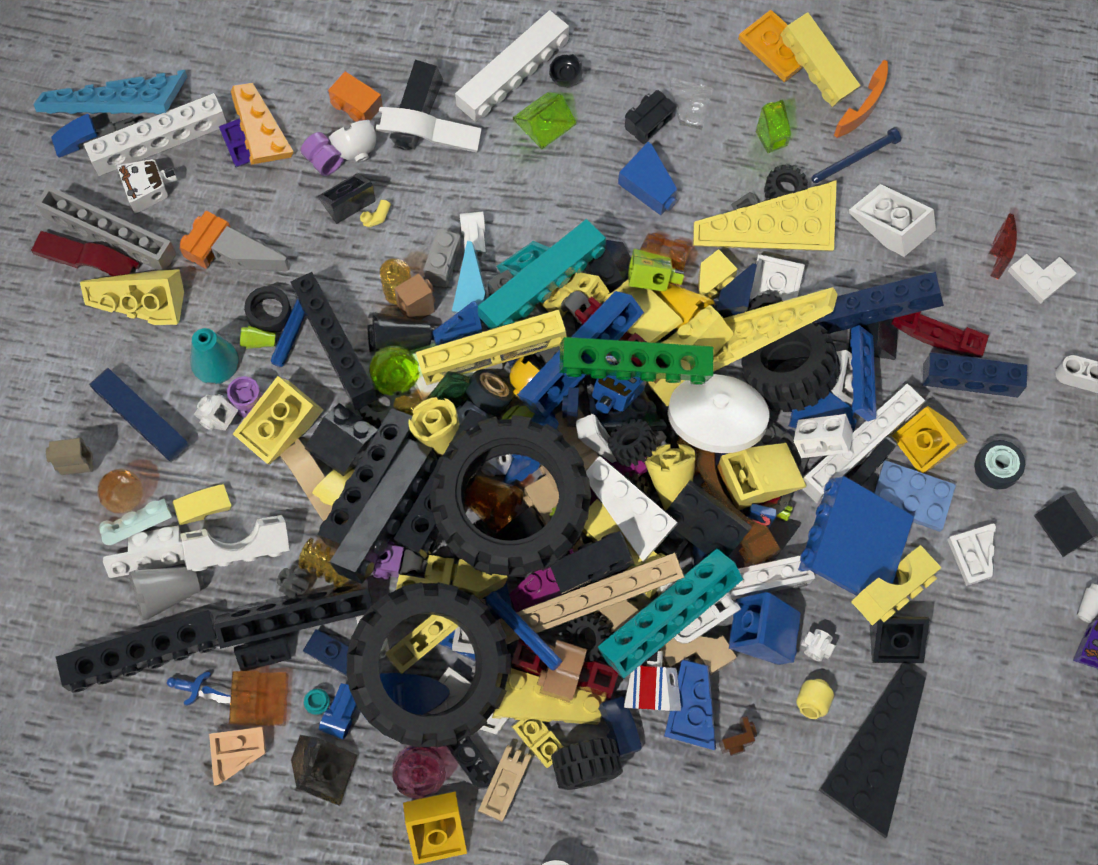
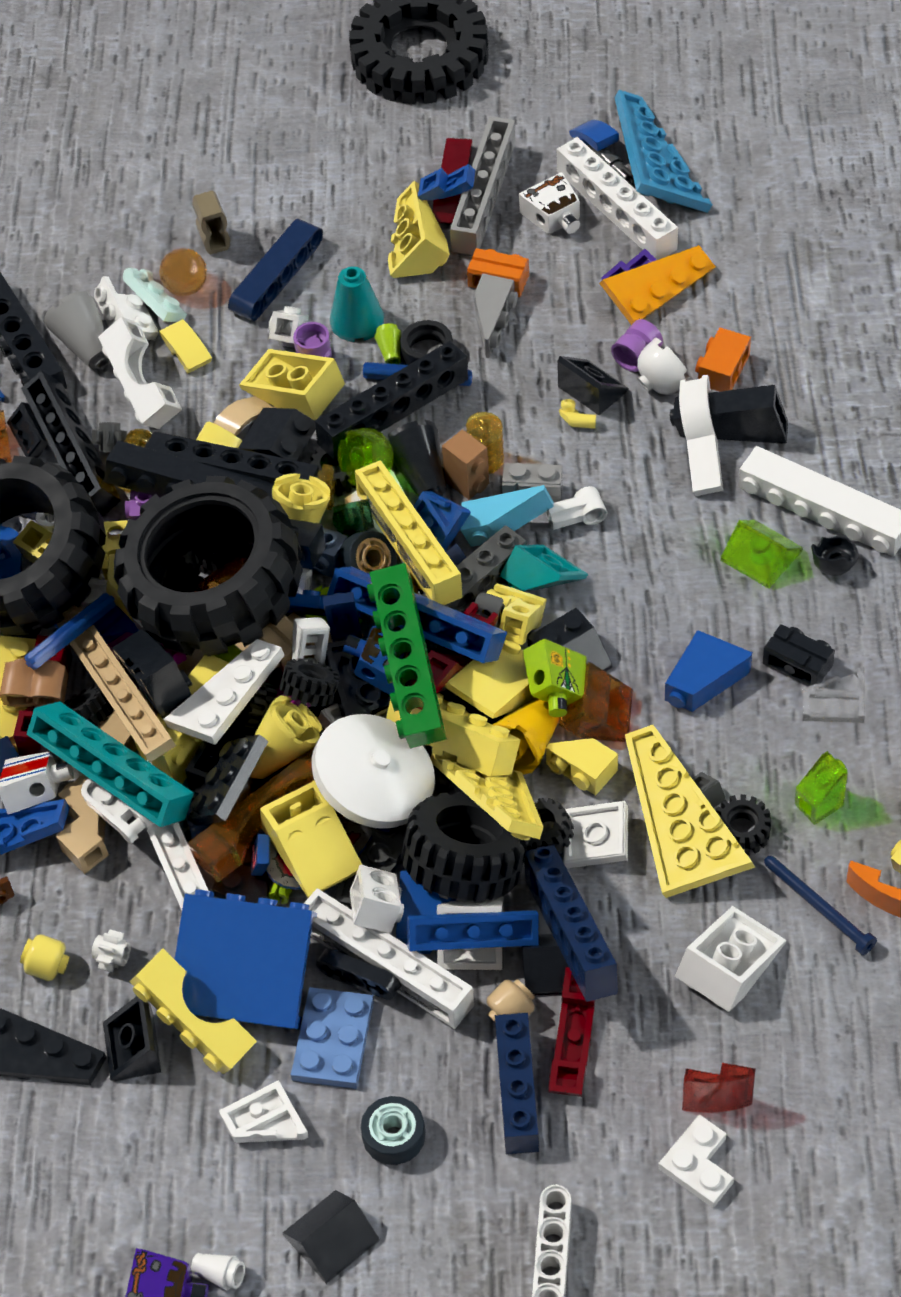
camera: 85 degrees right, 15 degrees down
teal brick [478,219,606,330] -> none
dark blue slope [712,263,757,318] -> none
blue slope [729,592,801,665] -> none
yellow slope [892,406,968,474] -> none
none -> blue slope [418,164,476,200]
none -> tan head [486,979,535,1022]

